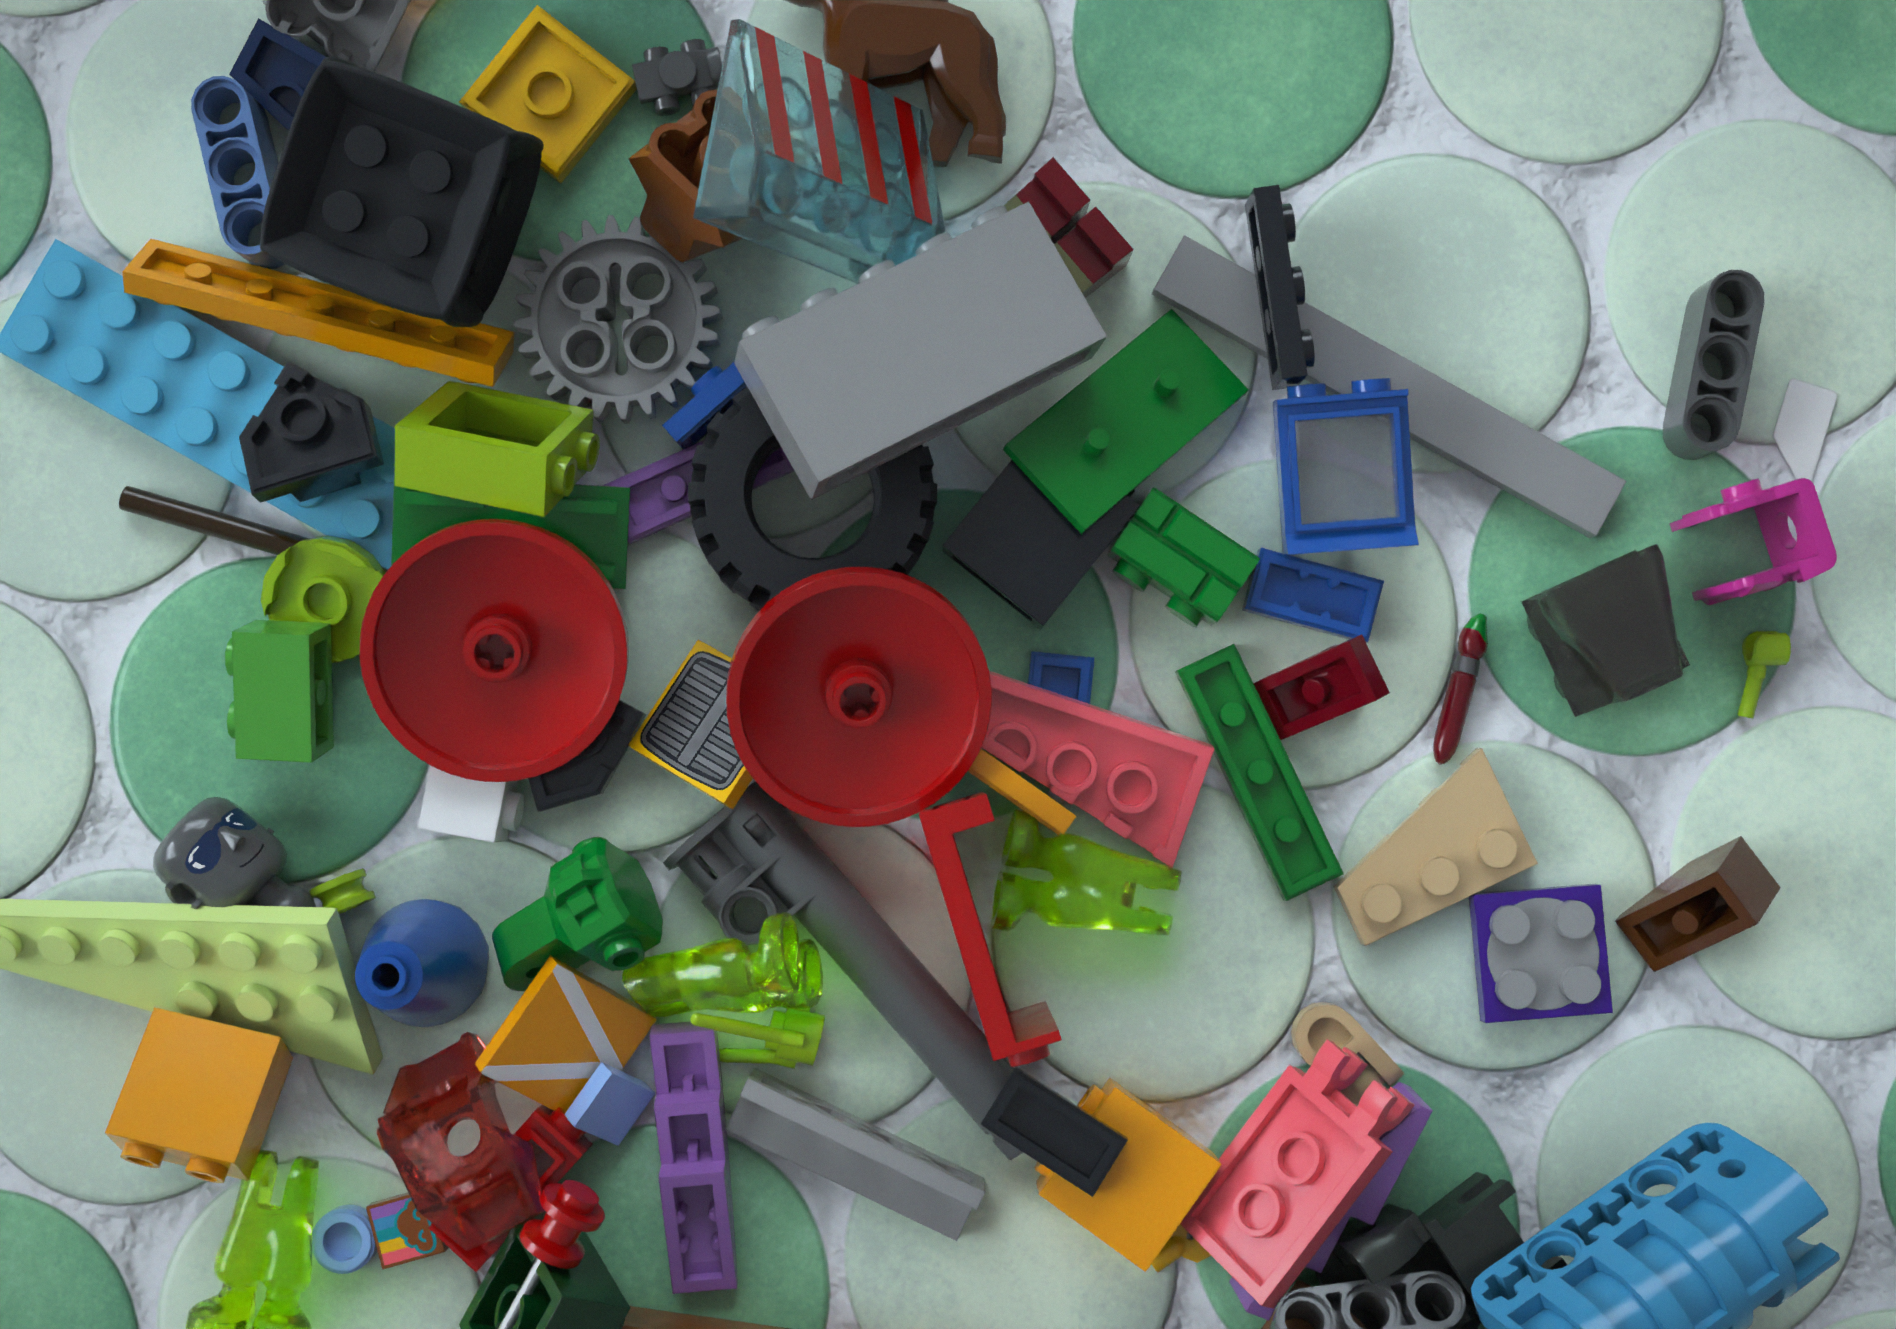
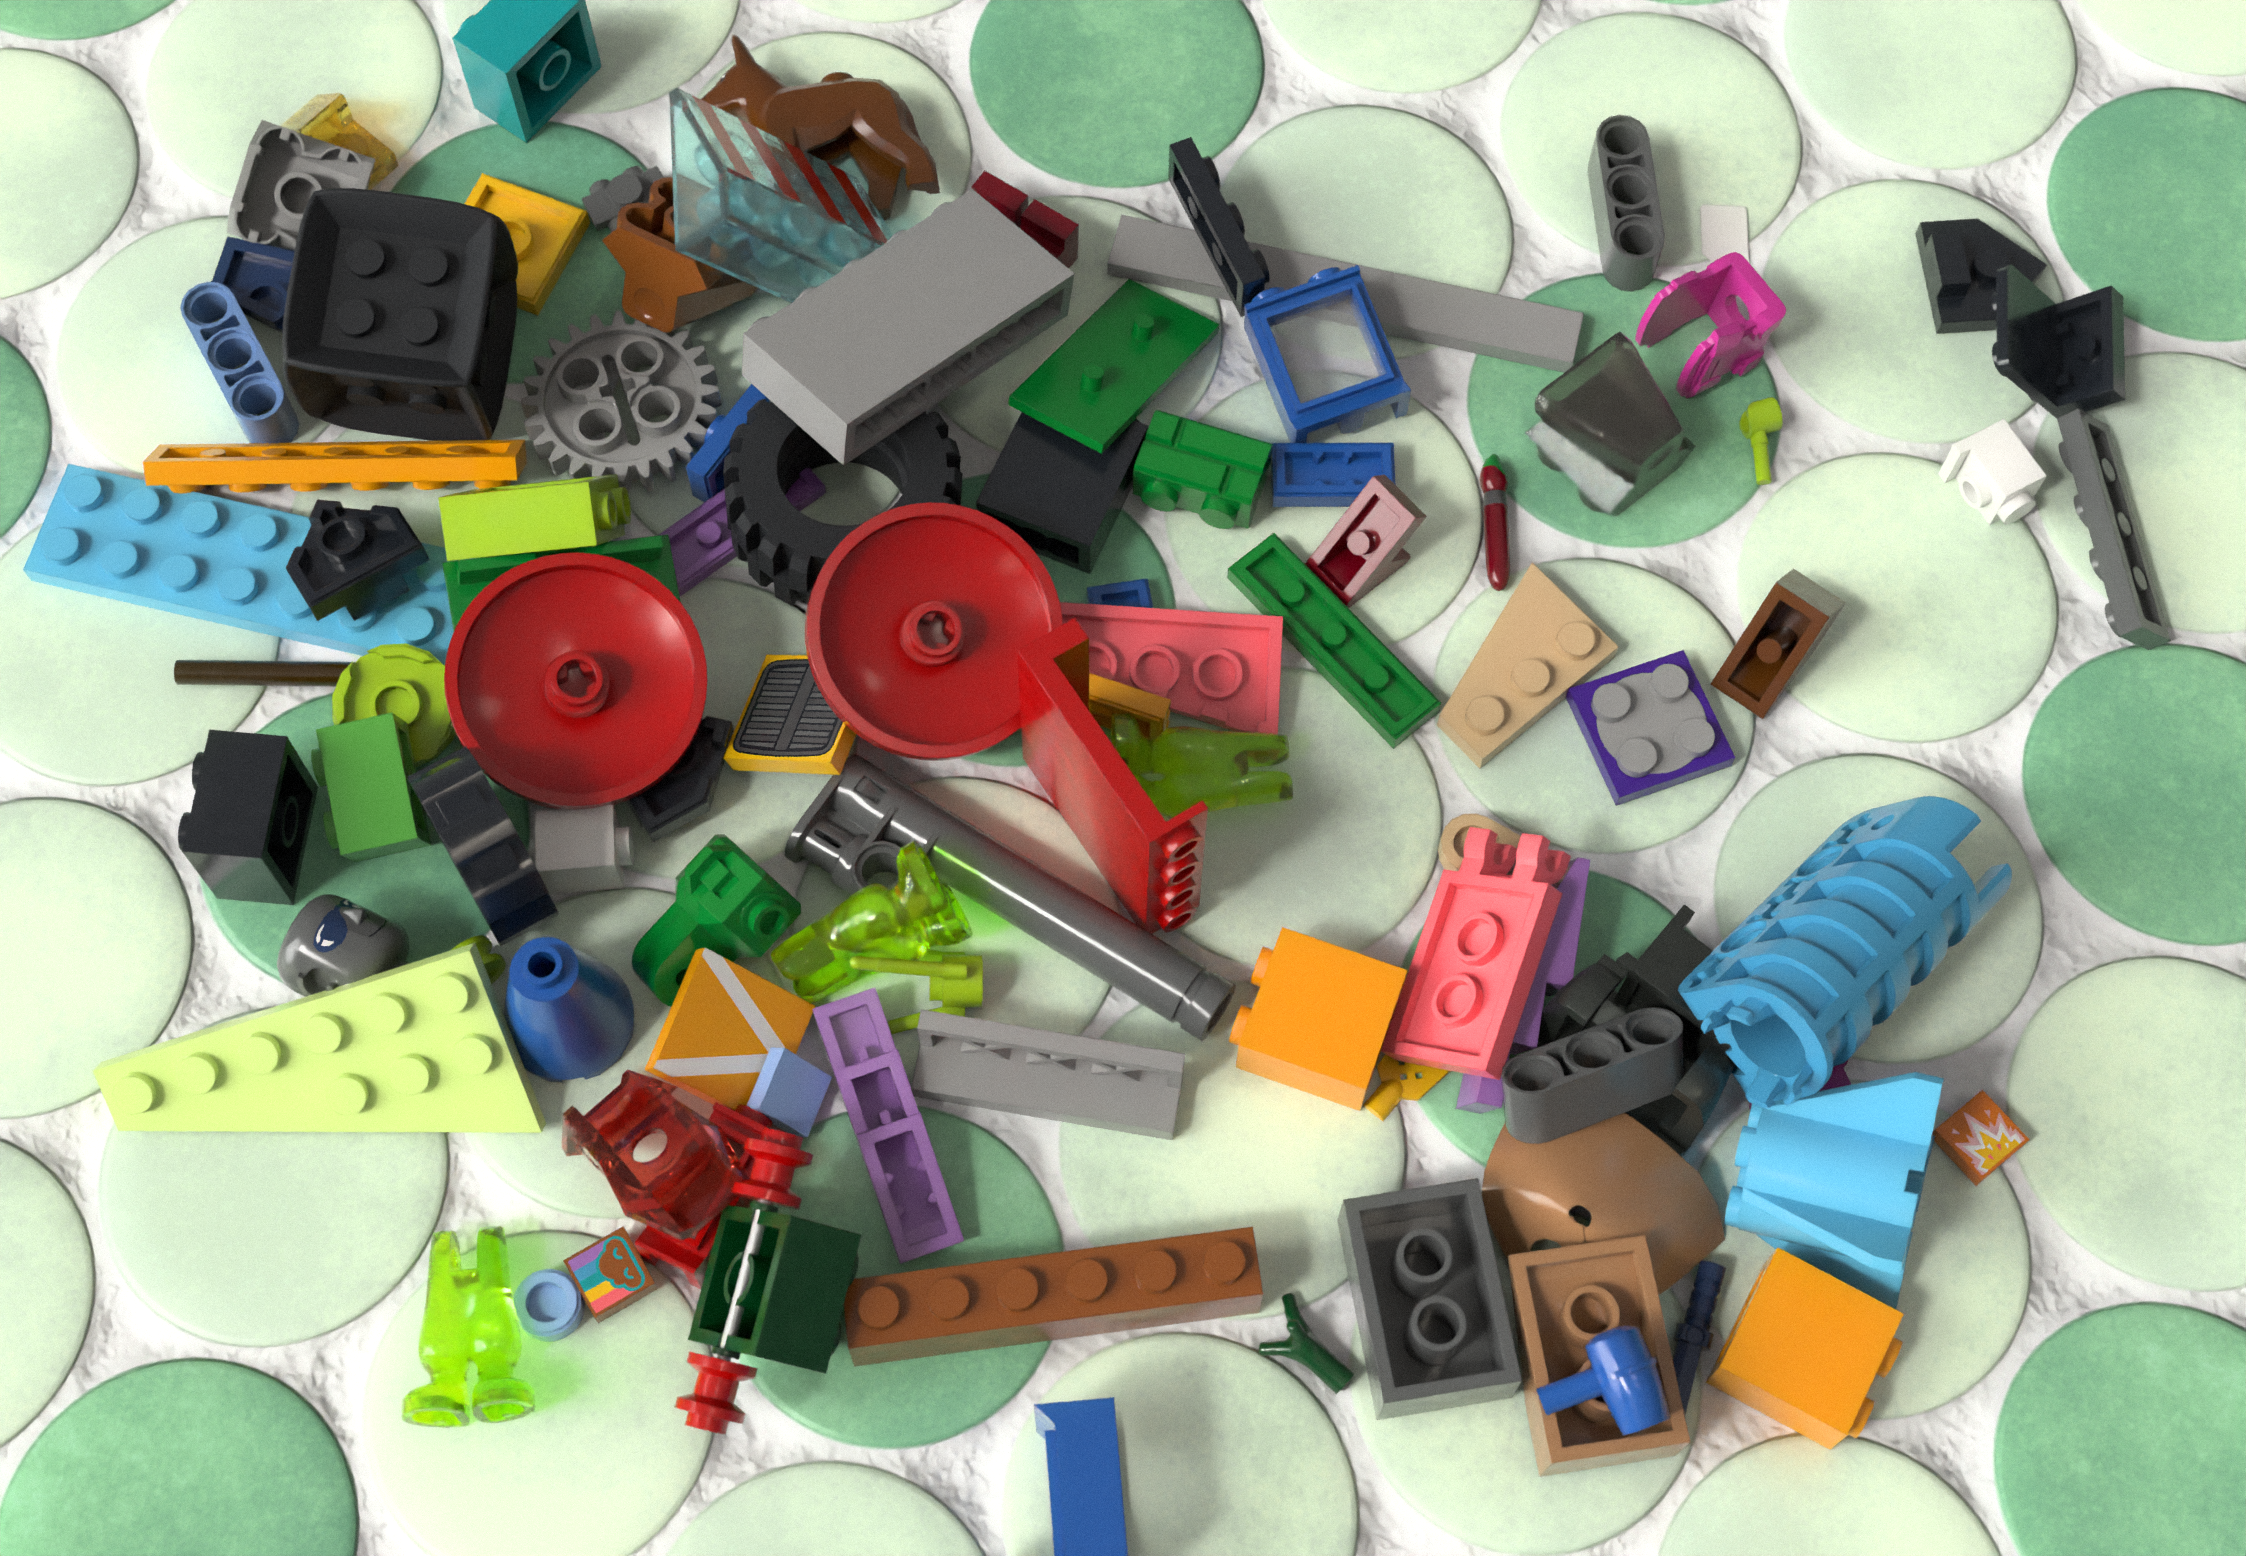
camera: 15 degrees left, 20 degrees down
light orange piece [105,1007,293,1183] -> none
black tile [980,1066,1128,1197] -> none
none -> black brick [178,730,318,905]
none -> black connector [407,746,559,947]

